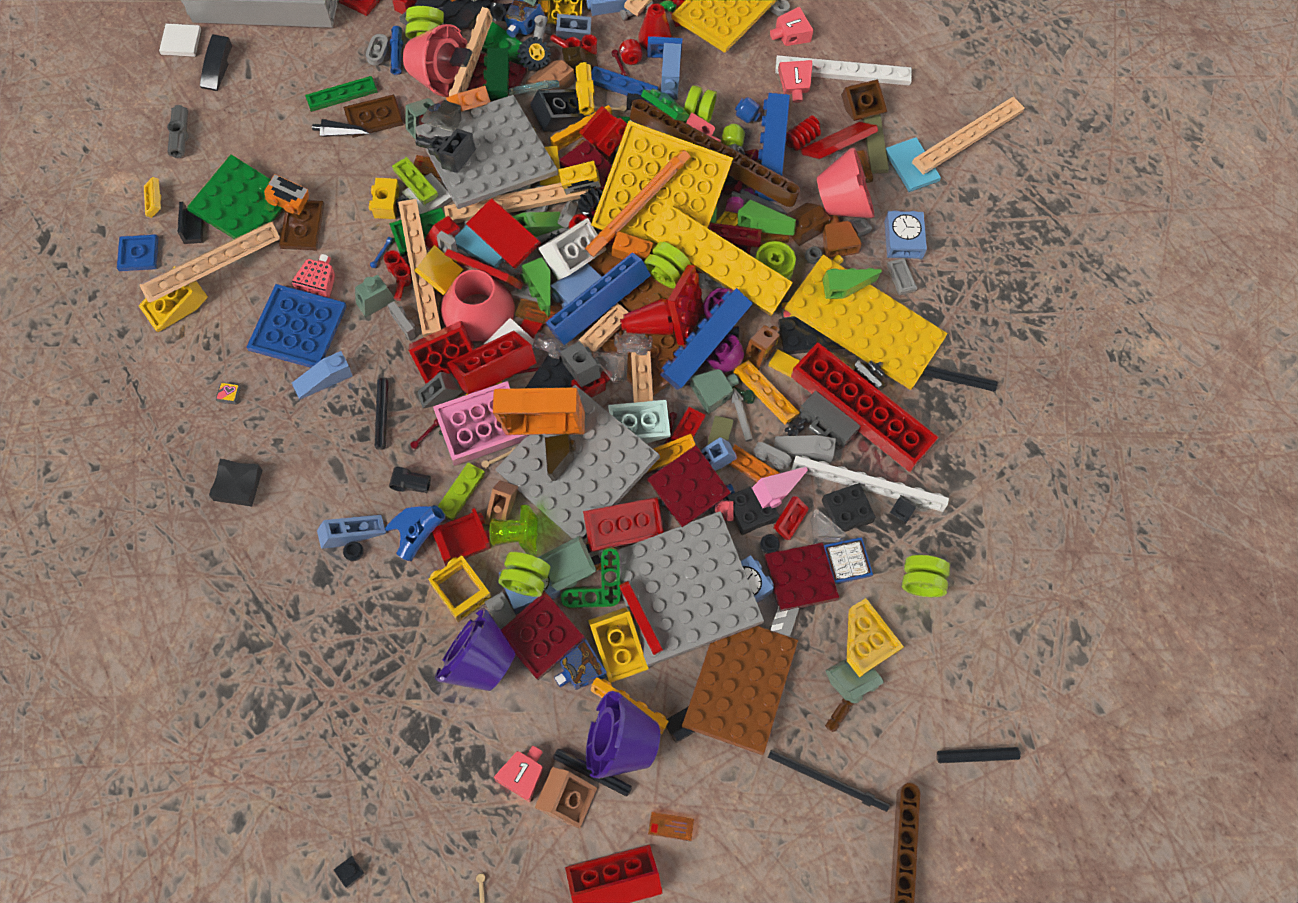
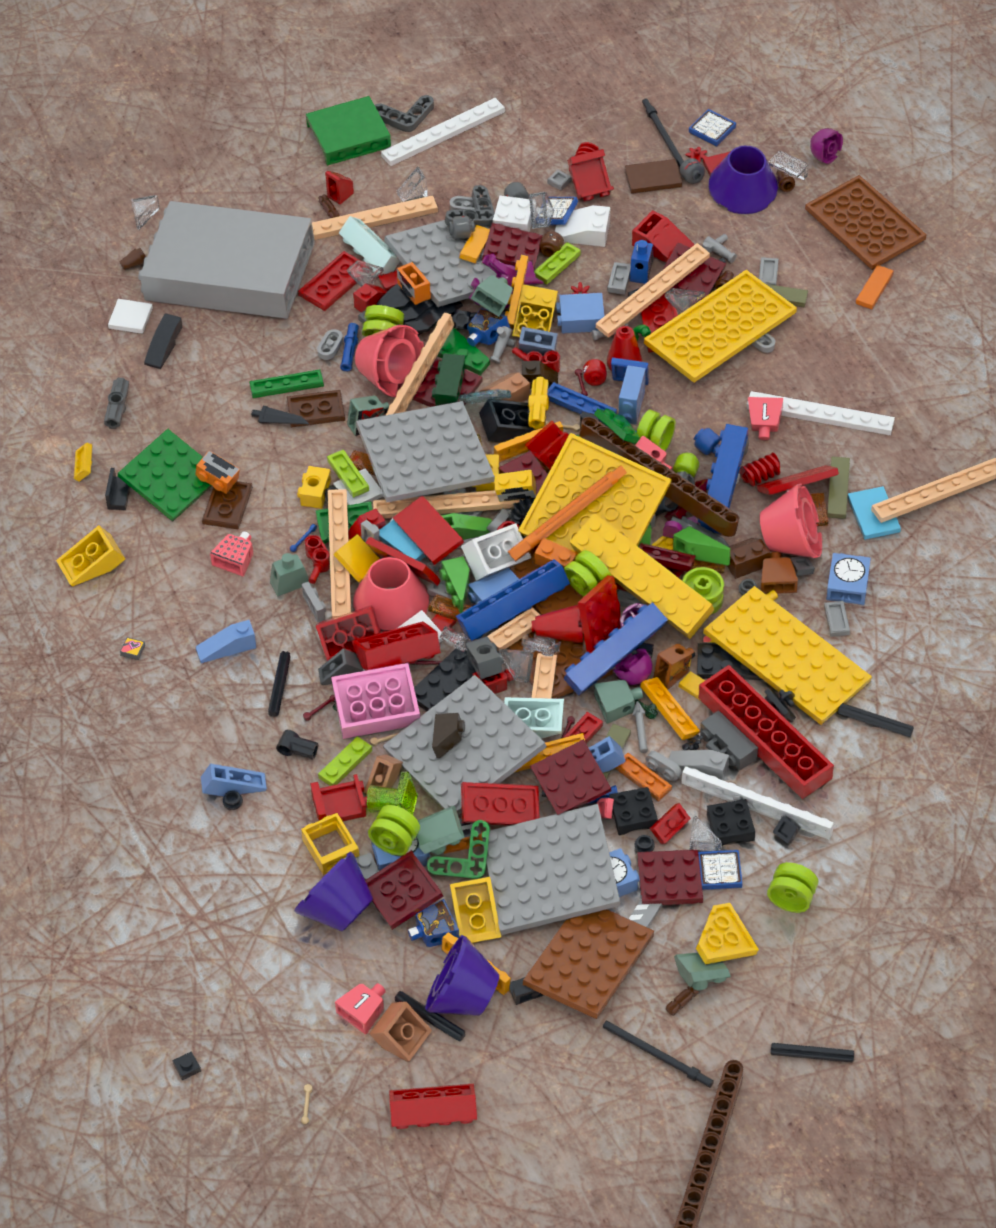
camera: 15 degrees right, 15 degrees down
blue tile [117,234,159,271] -> none
light nougat plate [139,222,280,302] -> none
black brick [209,459,263,507] -> none
blue plate [246,284,347,368] -> none
blue pin [385,505,445,561] -> none
black brick [415,128,476,173] -> none
clear smoke slope [421,100,462,132] -> none
orange brick [446,86,490,115] -> none
black tile [449,47,473,67] -> none
orange tile [493,388,585,435] -> none
black wheel [517,37,551,71] -> none
red beam [619,581,663,655] -> none
clear orange tile [648,812,694,842] -> none
bright pink slope [752,467,808,508] -> none
coral torso [770,7,813,46] -> none
bright green slope [823,268,882,299] -> none
reddish brown slope [841,79,888,121] -> none

